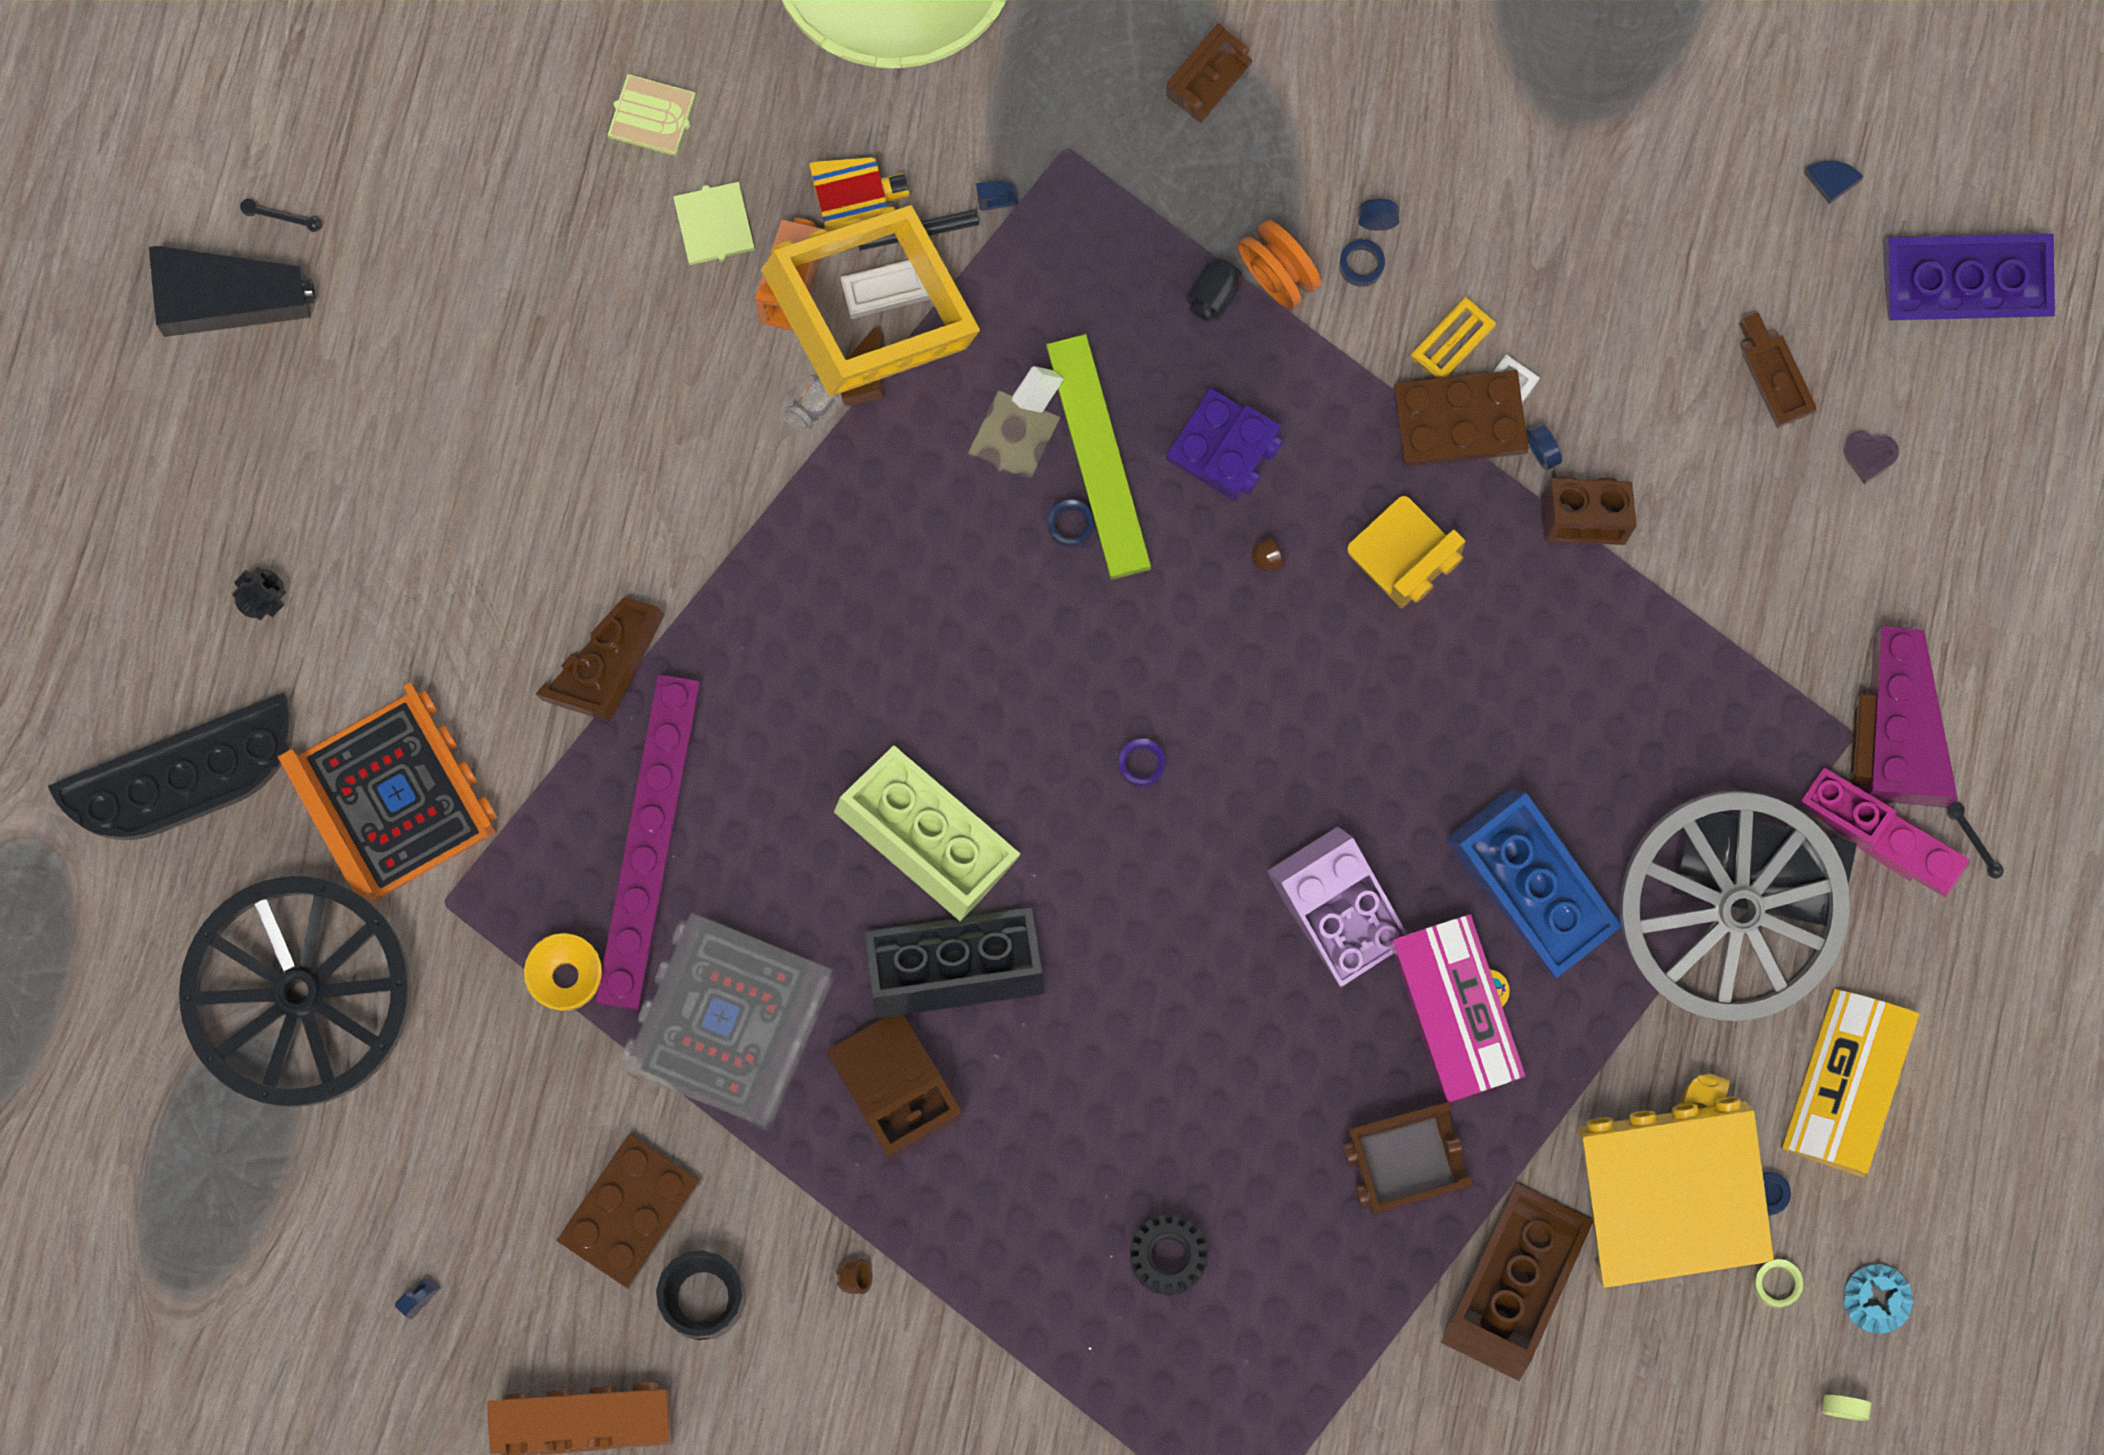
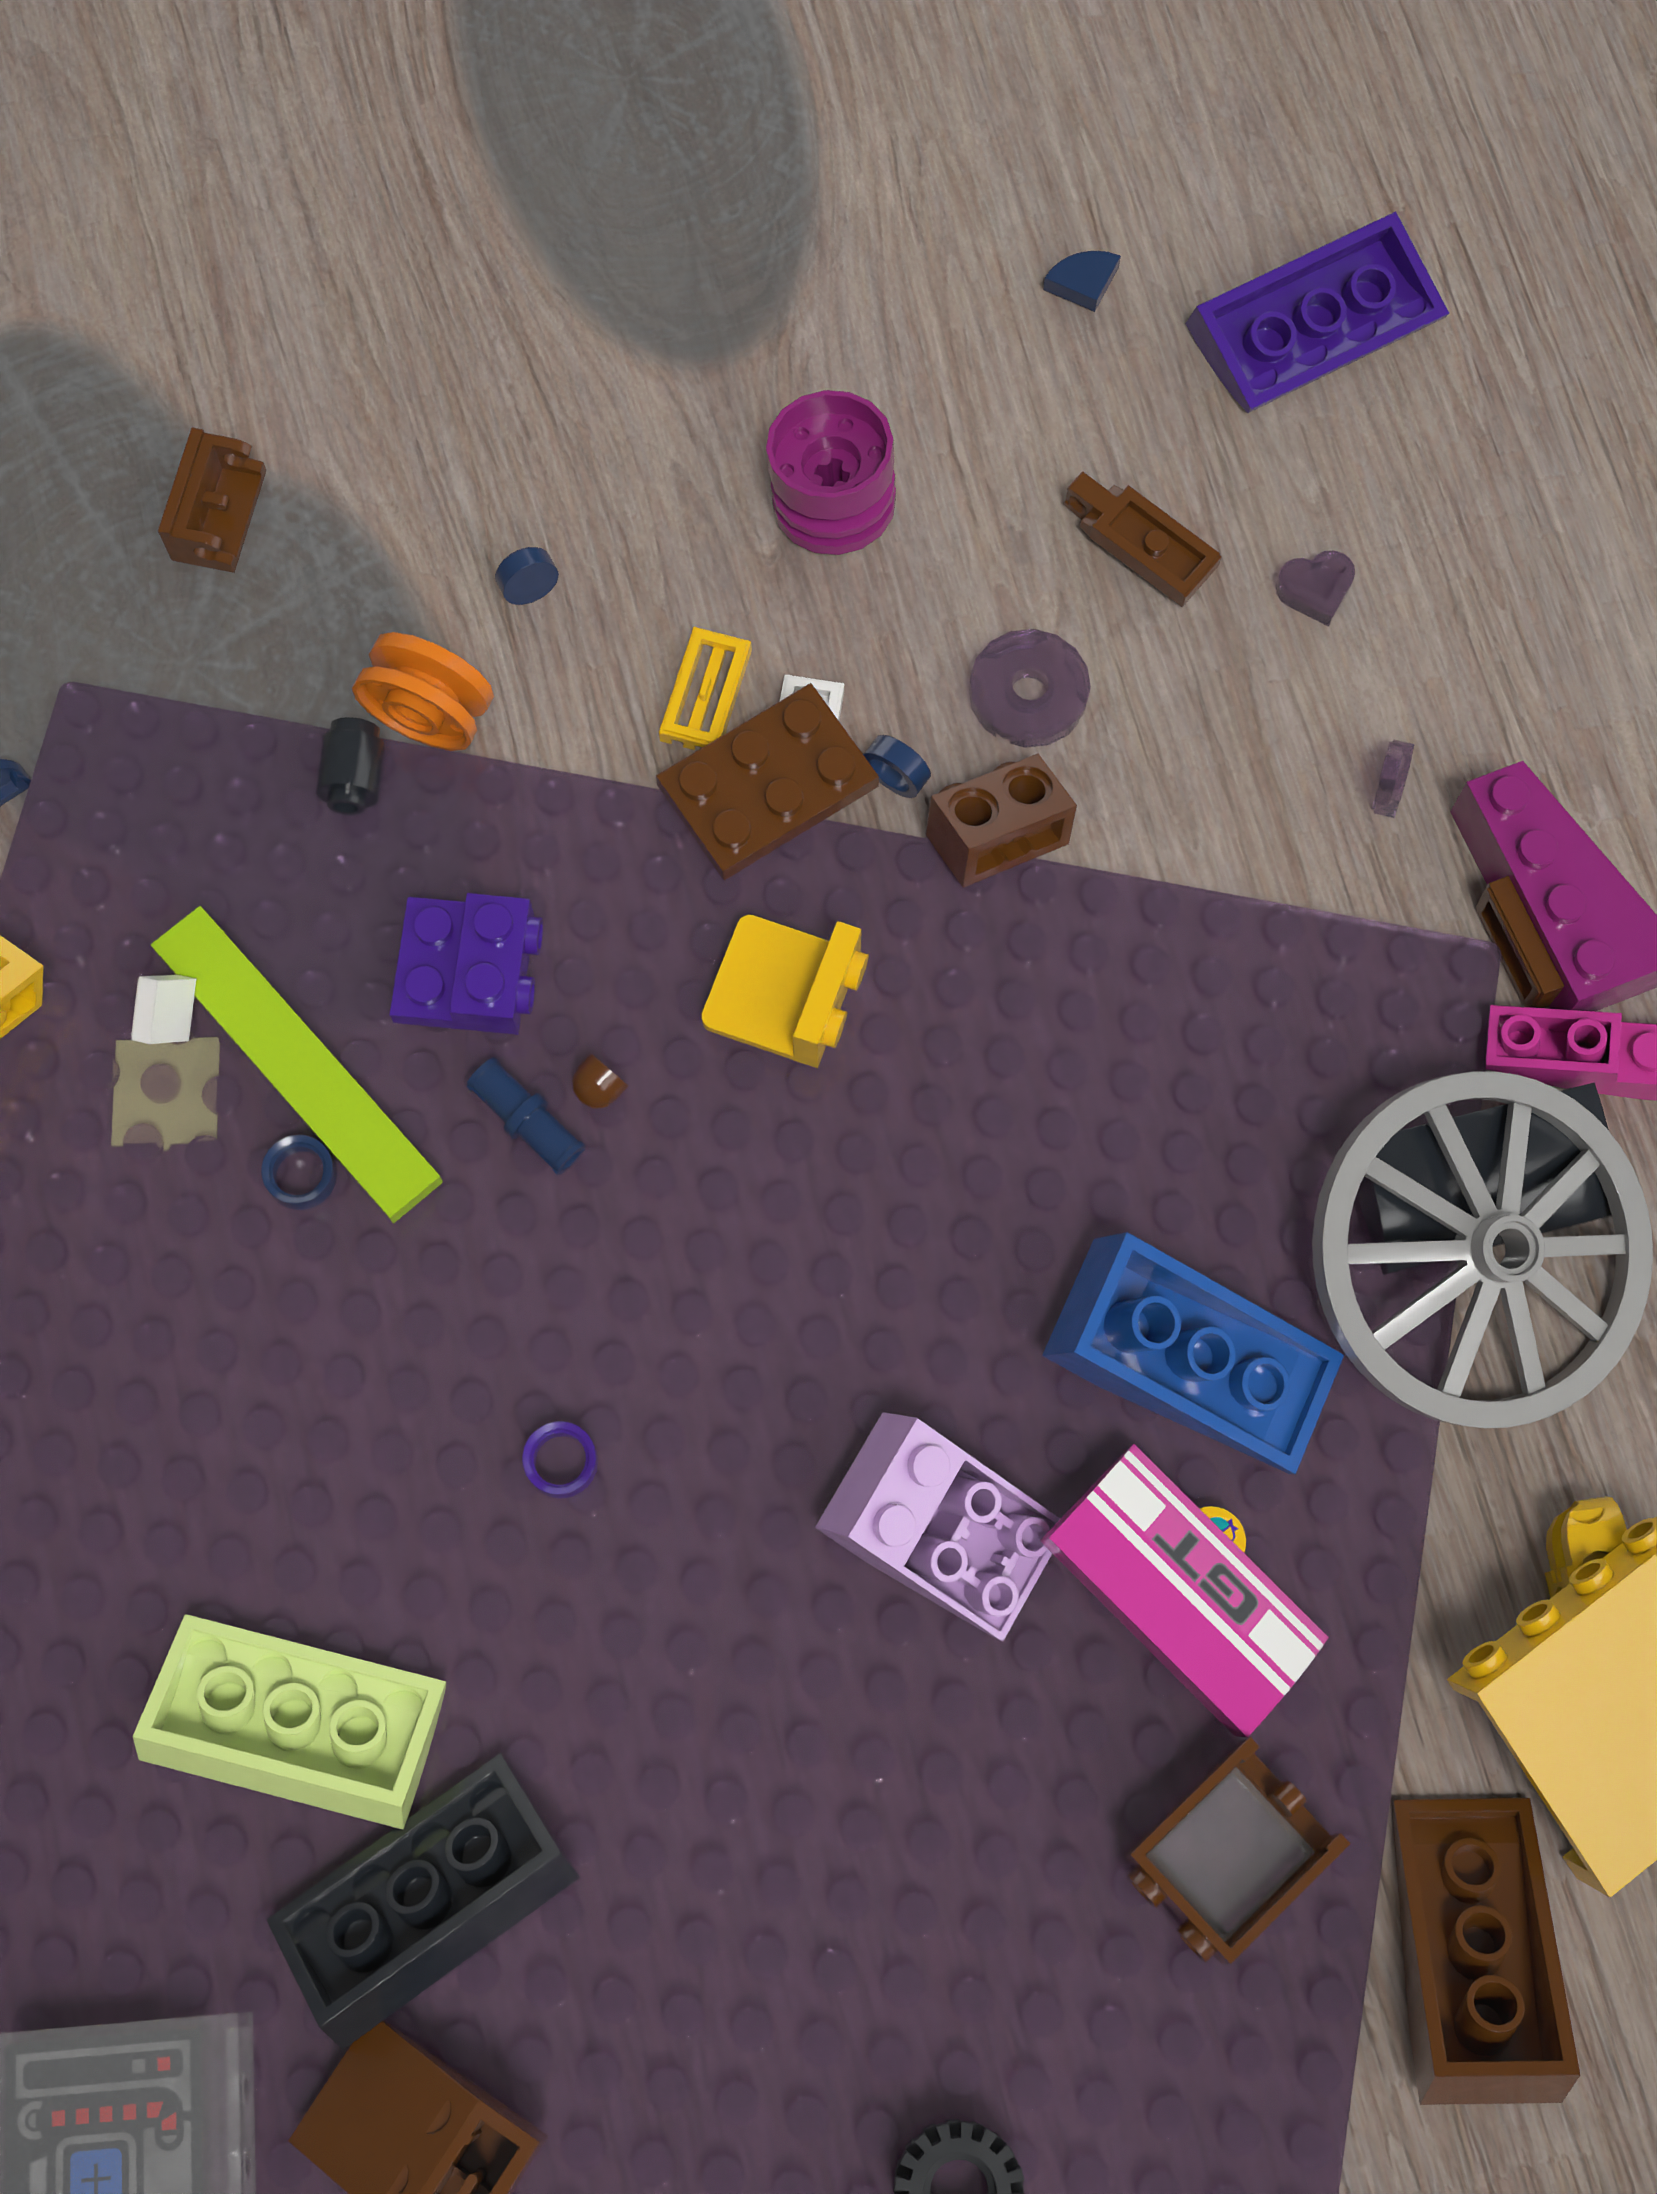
camera: 30 degrees left, 5 degrees down
dark blue piece [1339,240,1385,287] -> none
none -> dark blue pin [466,1057,586,1175]
none -> magenta wheel [766,390,896,555]
none -> clear purple tile [969,629,1091,748]
none -> clear purple tile [1372,739,1414,818]

